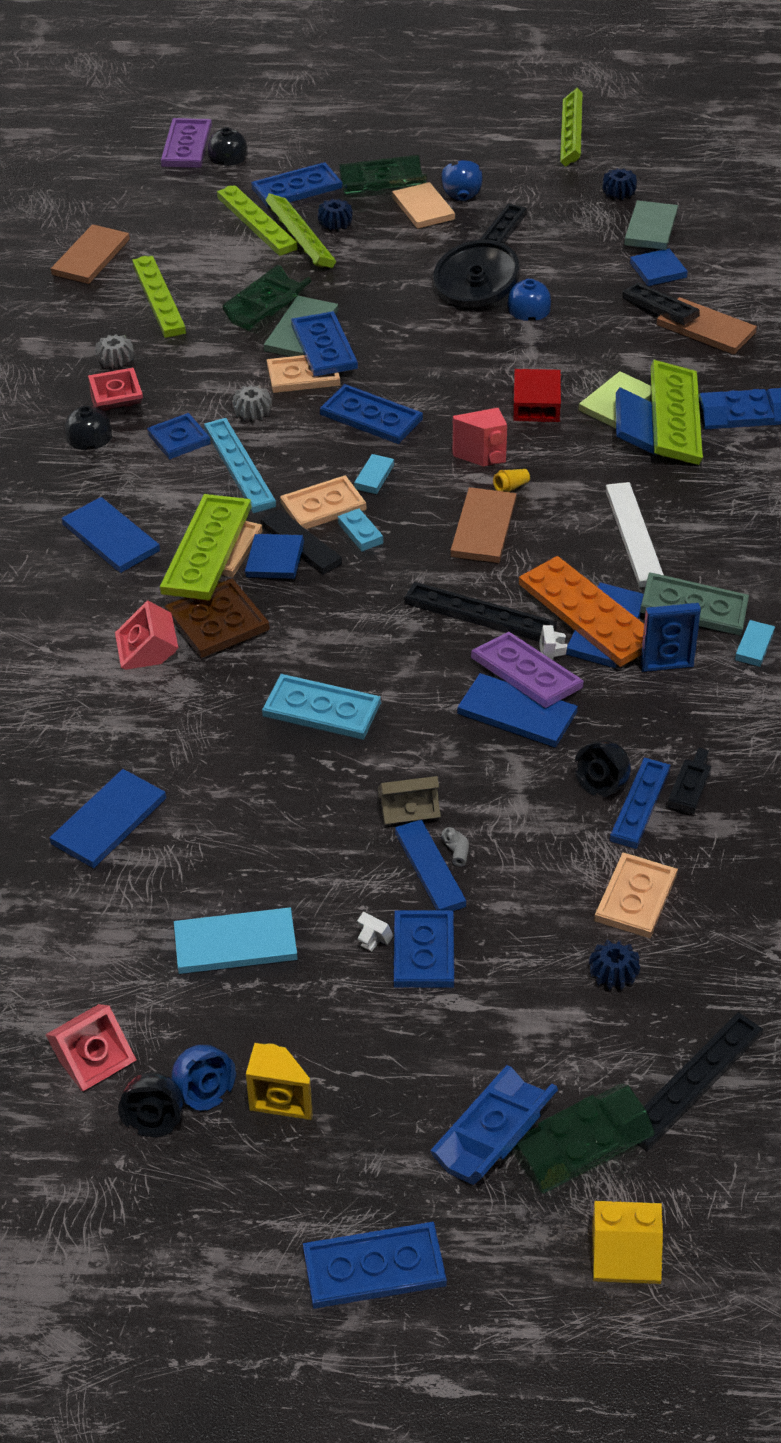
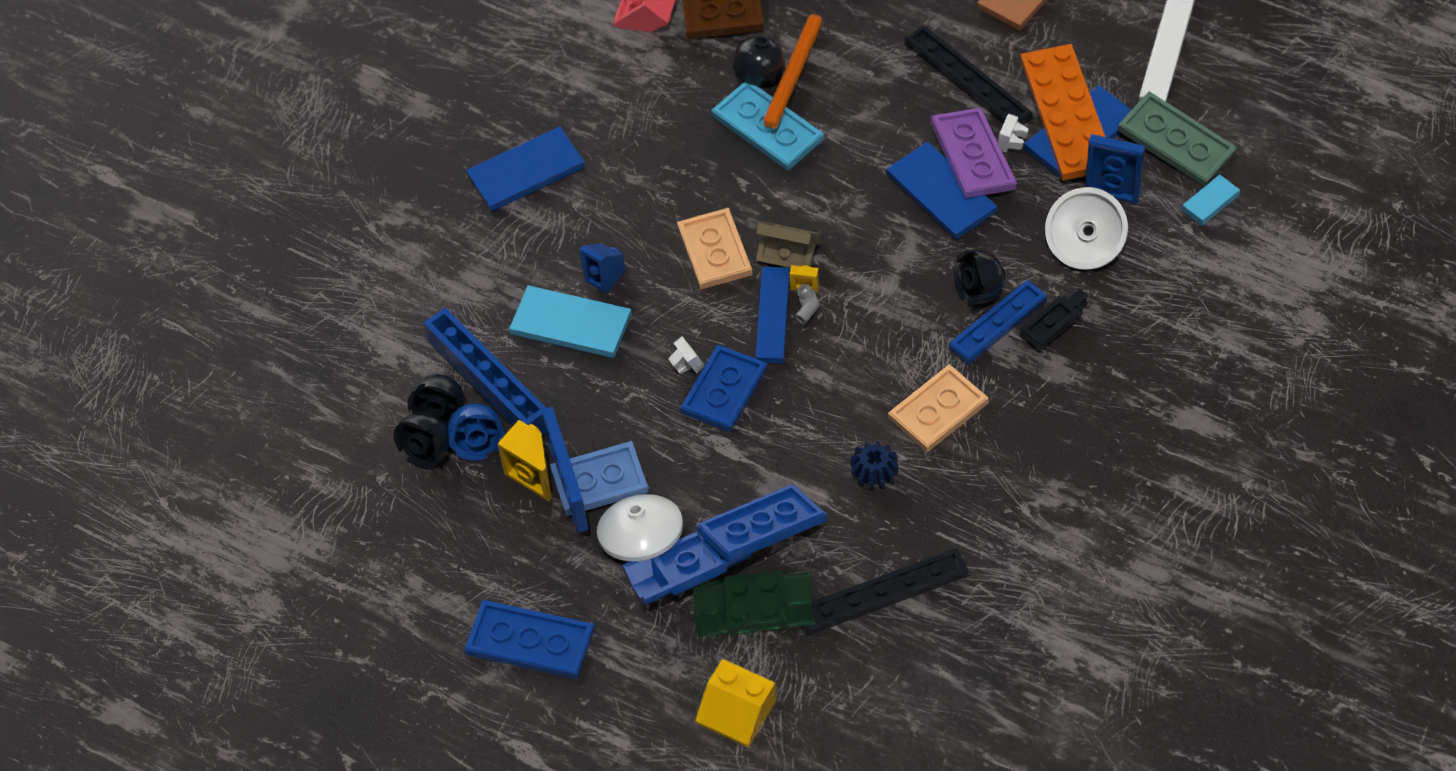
camera: 30 degrees right, 10 degrees up
coral slope [45,1004,136,1091] -> none
none -> black cylinder [407,374,465,427]
none -> blue brick [424,307,546,435]
none -> blue tile [542,407,589,533]
none -> medium blue plate [550,441,649,516]
none -> blue slope [579,243,626,293]
none -> white dish [597,494,683,561]
none -> light nougat tile [677,208,753,290]
none -> blue tile [697,484,826,563]
none -> black cylinder [732,36,785,86]
none -> orange axle [763,14,822,129]
none -> yellow plate [789,265,819,293]
none -> white dish [1045,187,1128,270]

